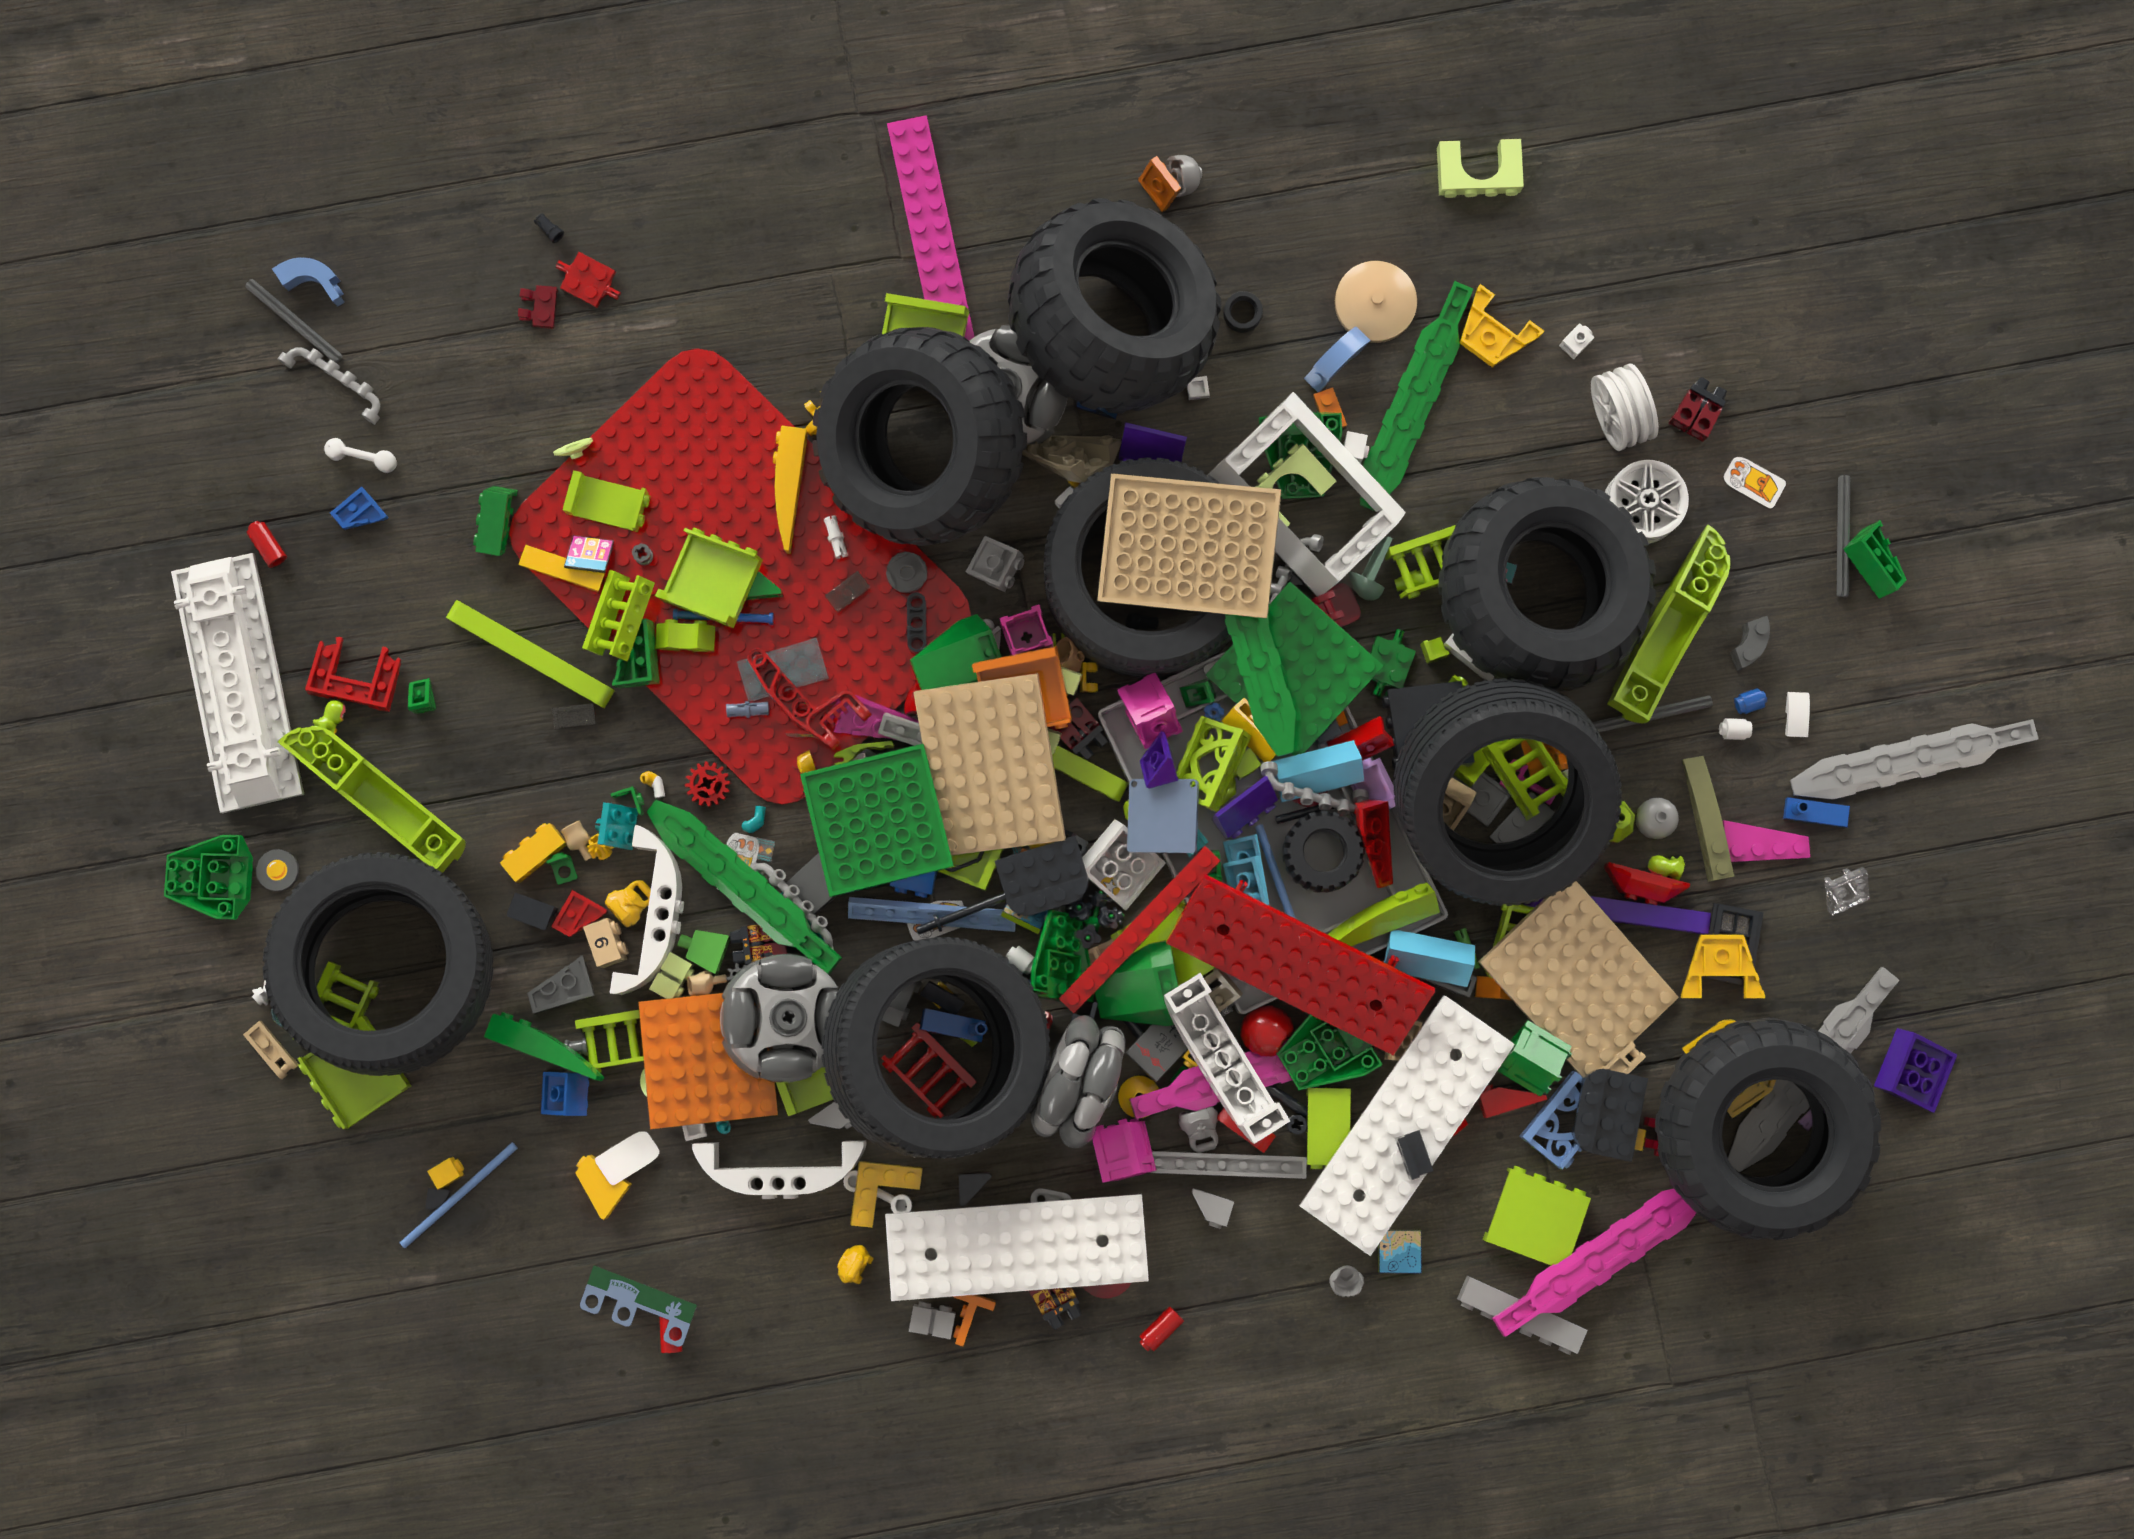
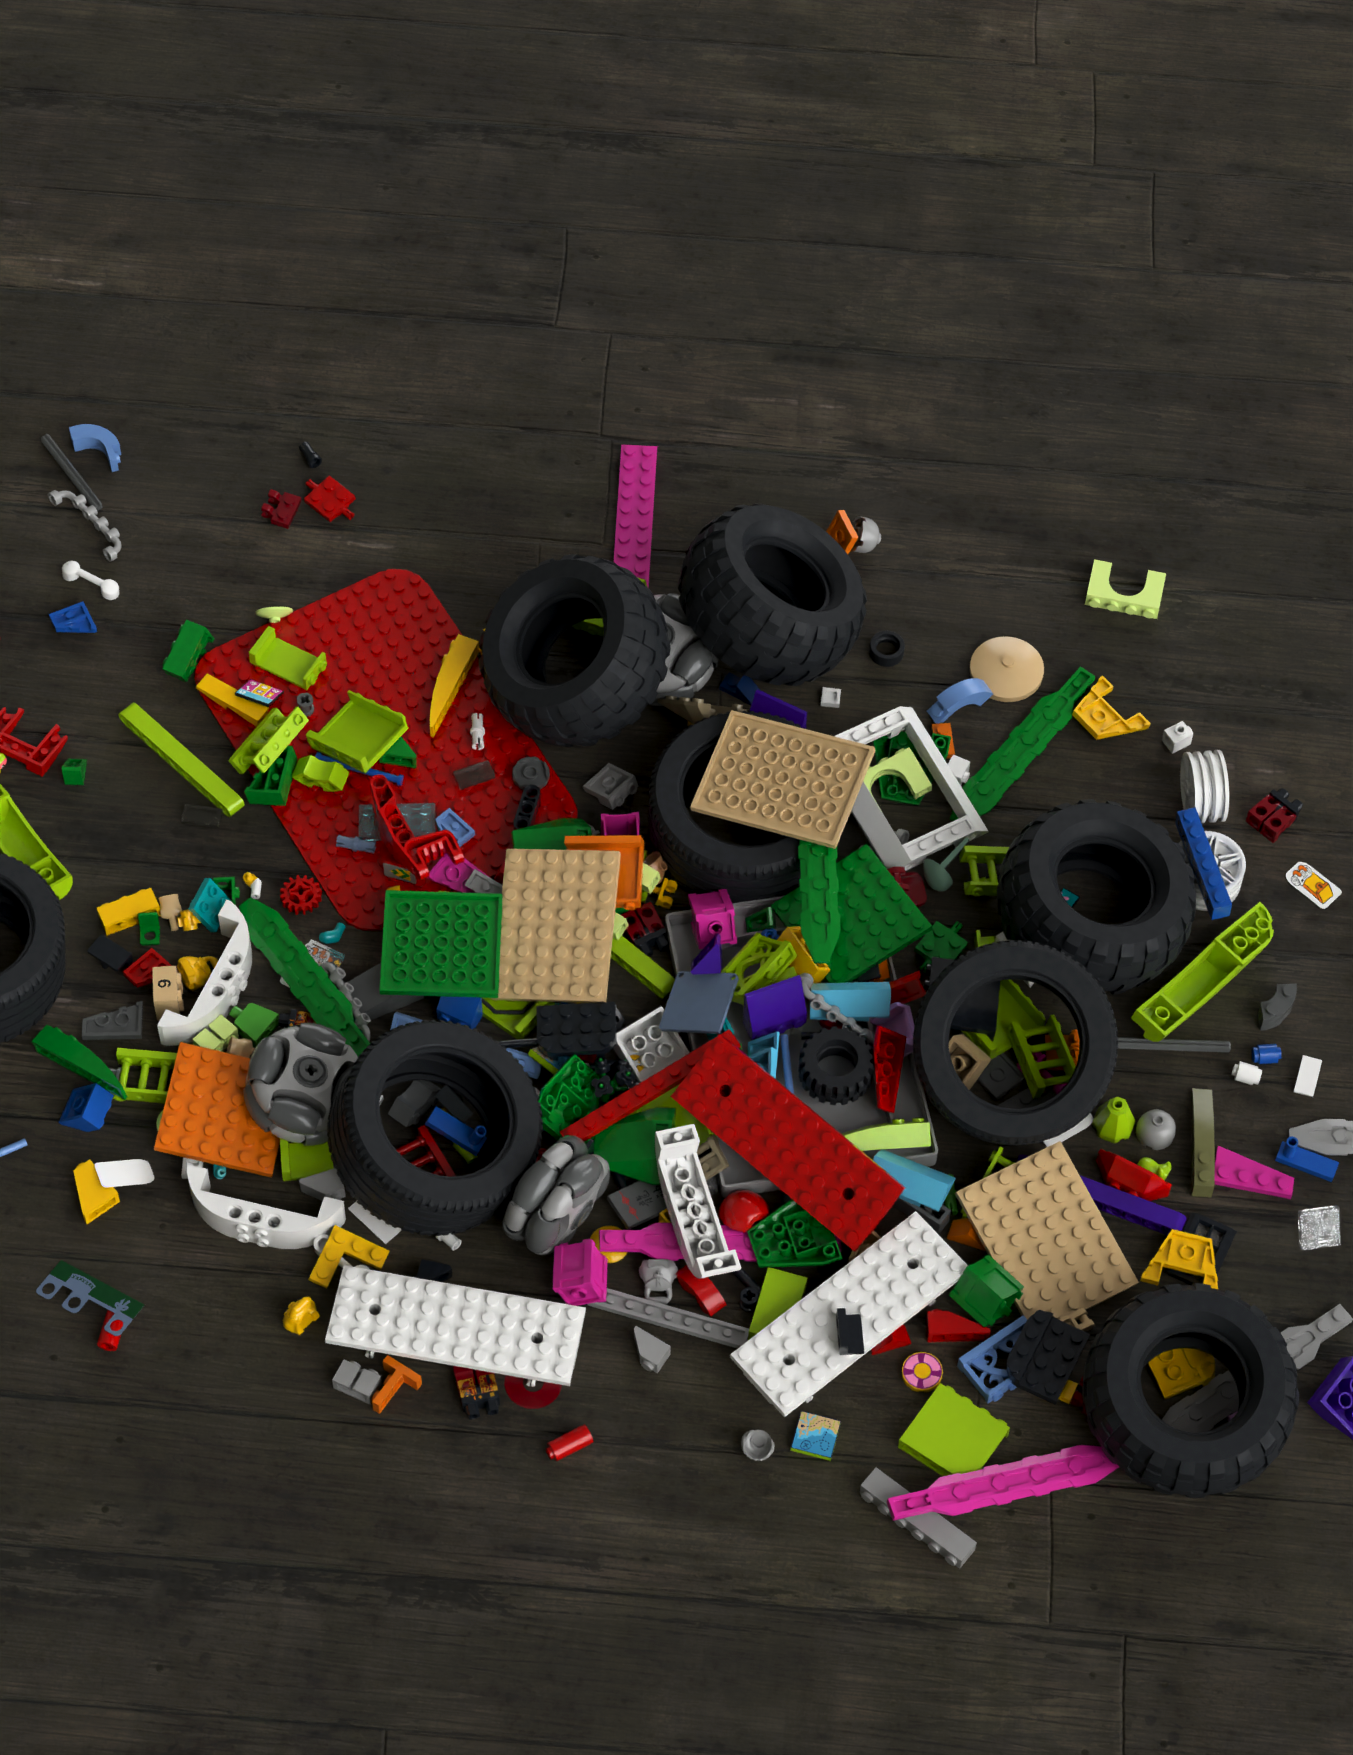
camera: 15 degrees right, 25 degrees down
none -> medium blue wing [435,808,475,847]
none -> tile [902,1352,943,1392]
none -> blue brick [1175,807,1232,920]

